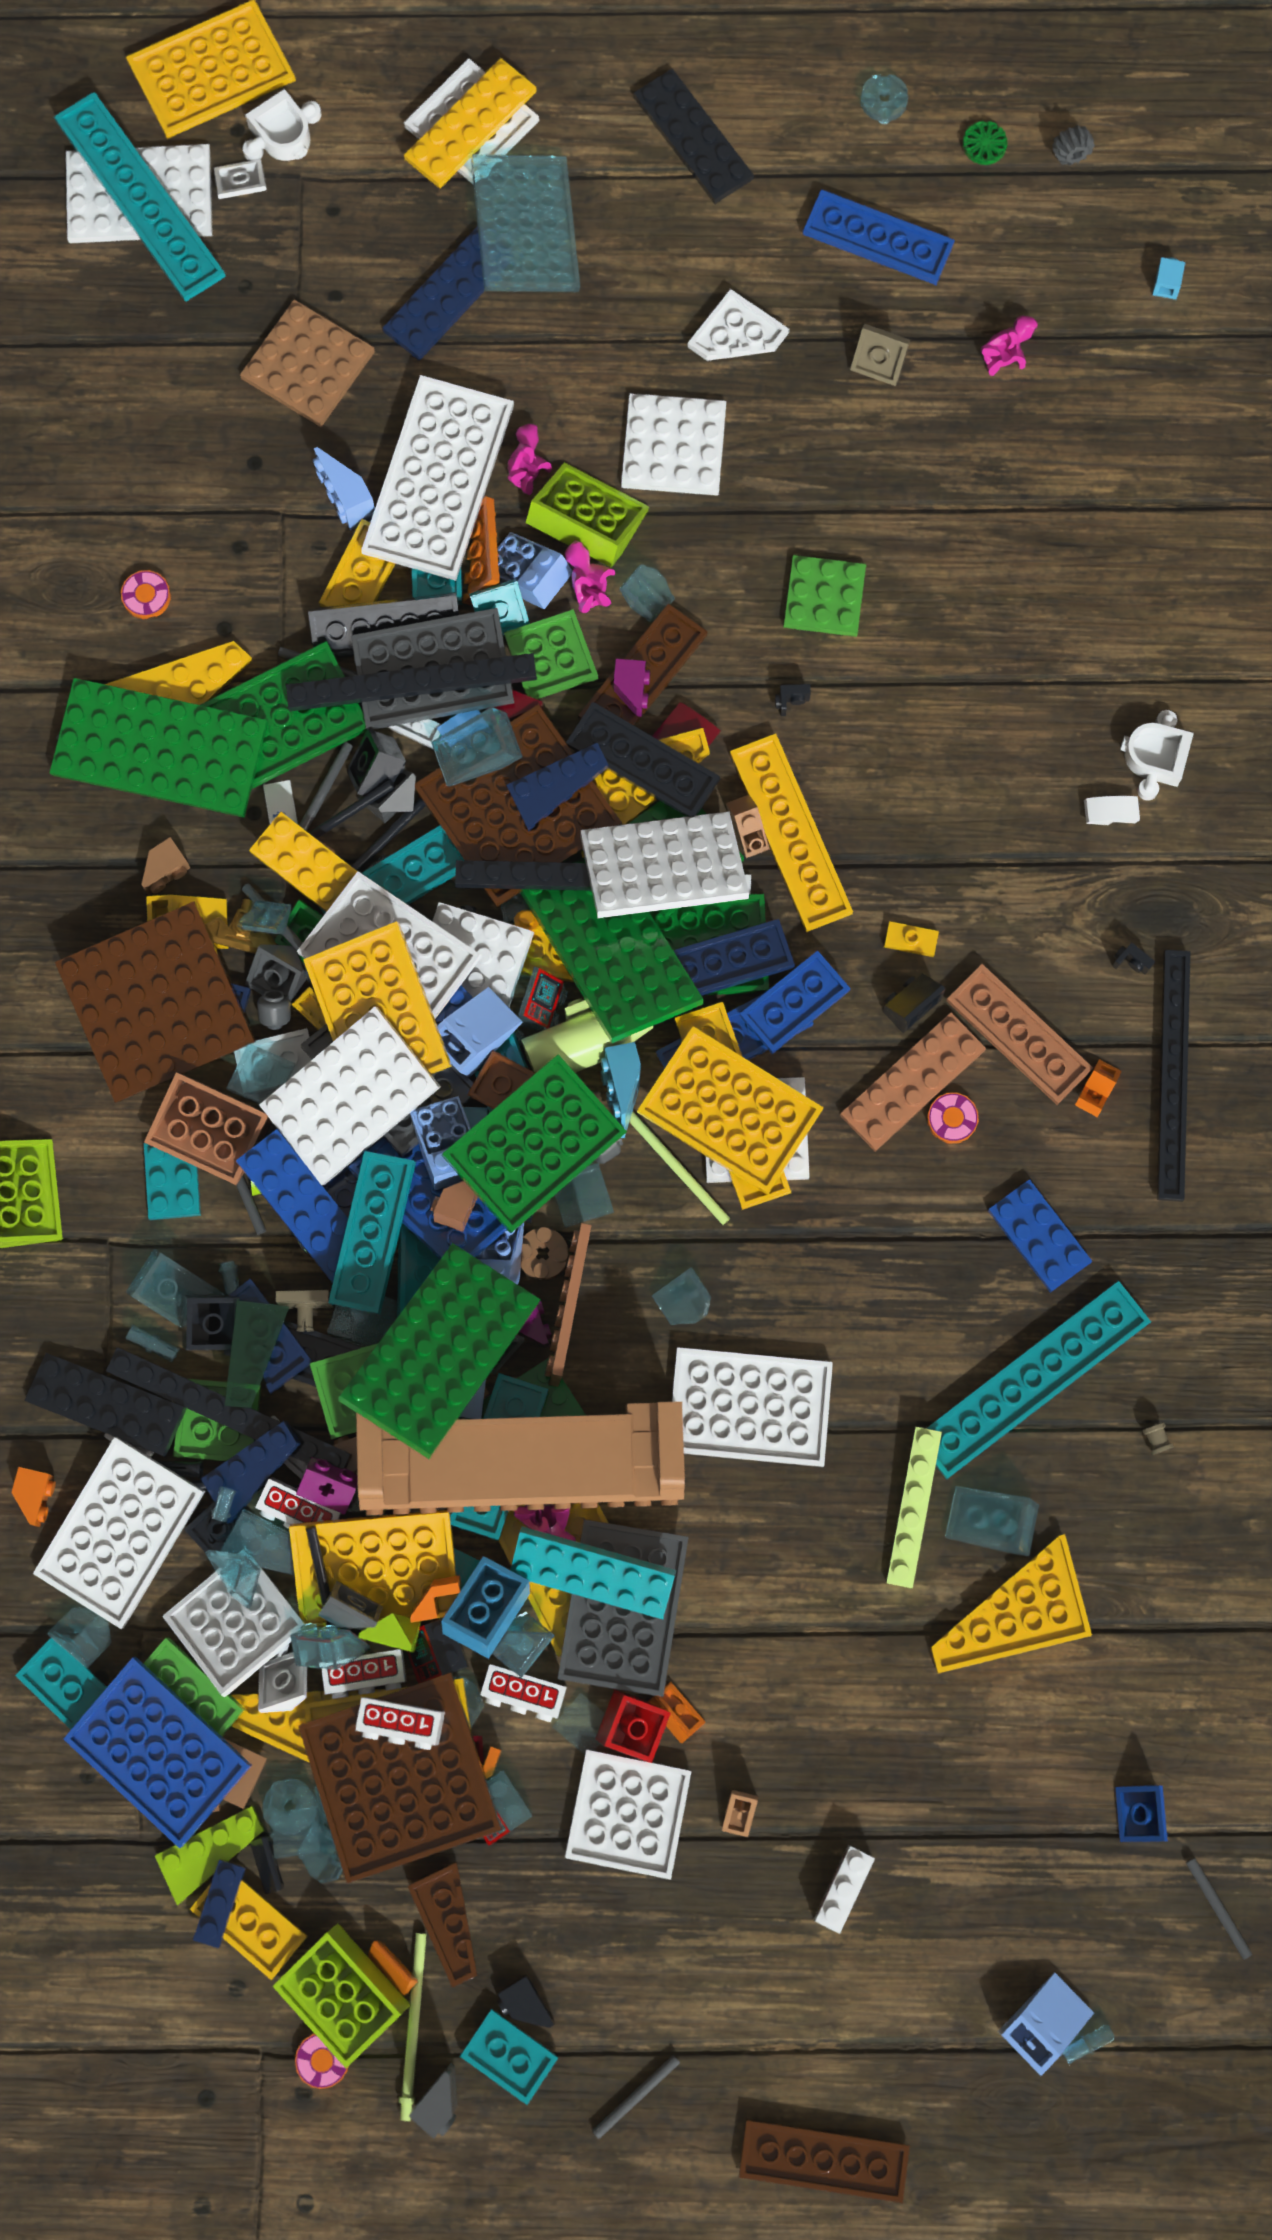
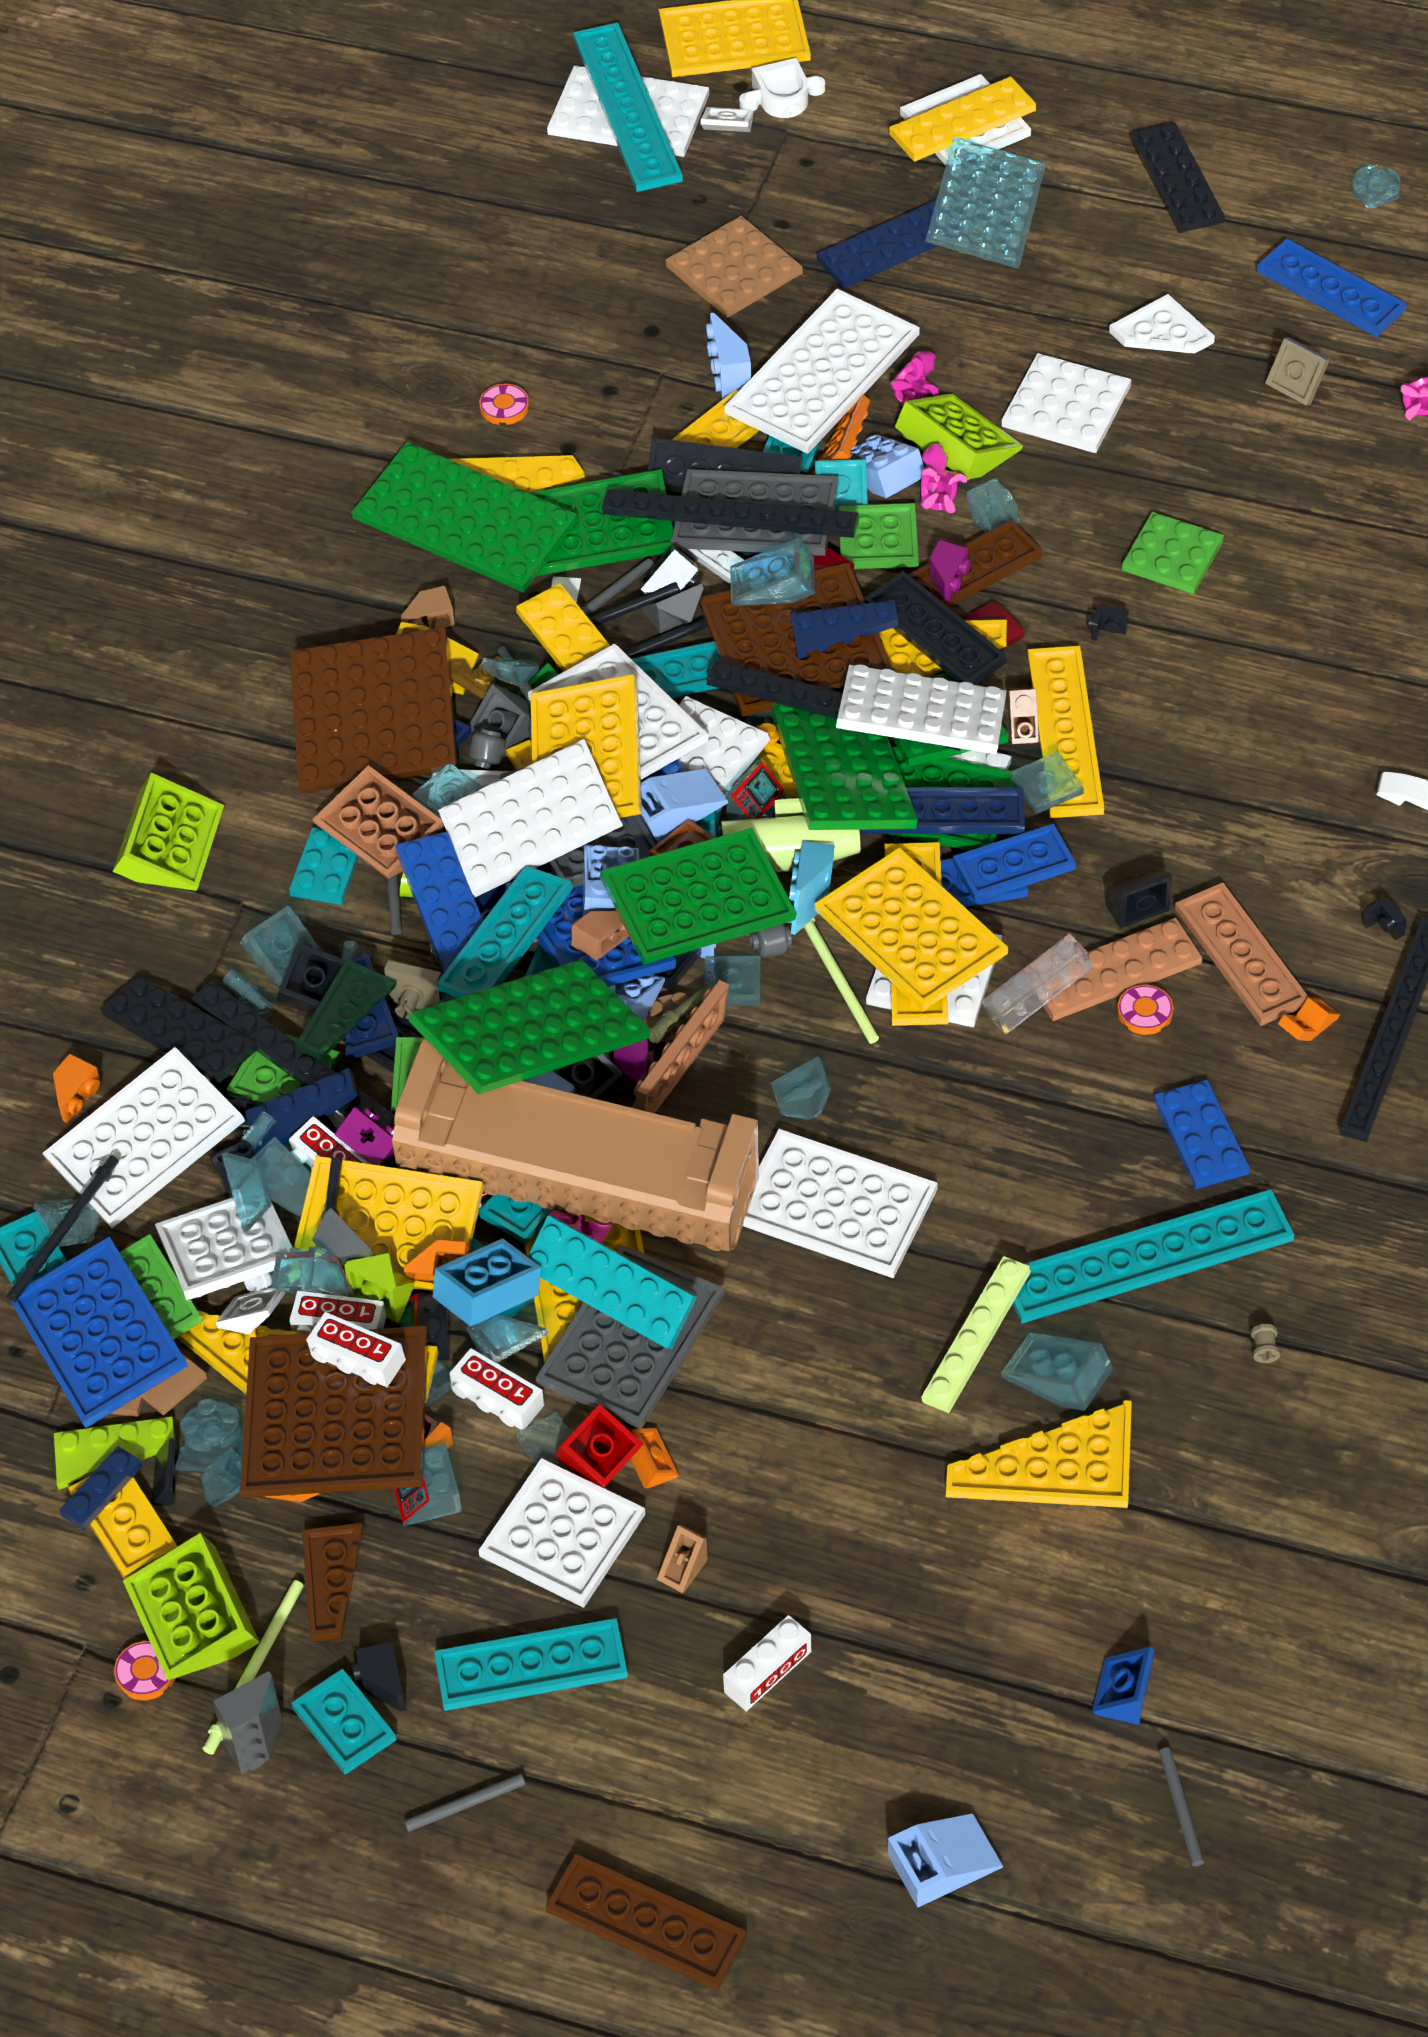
camera: 20 degrees right, 25 degrees down
orange slope [368,1941,418,1996] -> none
yellow plate [884,921,939,957] -> none
clear light blue axle [1062,2025,1115,2065] -> none
none -> black bar [7,1155,119,1302]
none -> teal plate [434,1618,628,1711]
none -> olive pin [649,984,714,1044]
none -> clear brick [982,933,1093,1035]
none -> clear light blue plate [1010,752,1084,814]

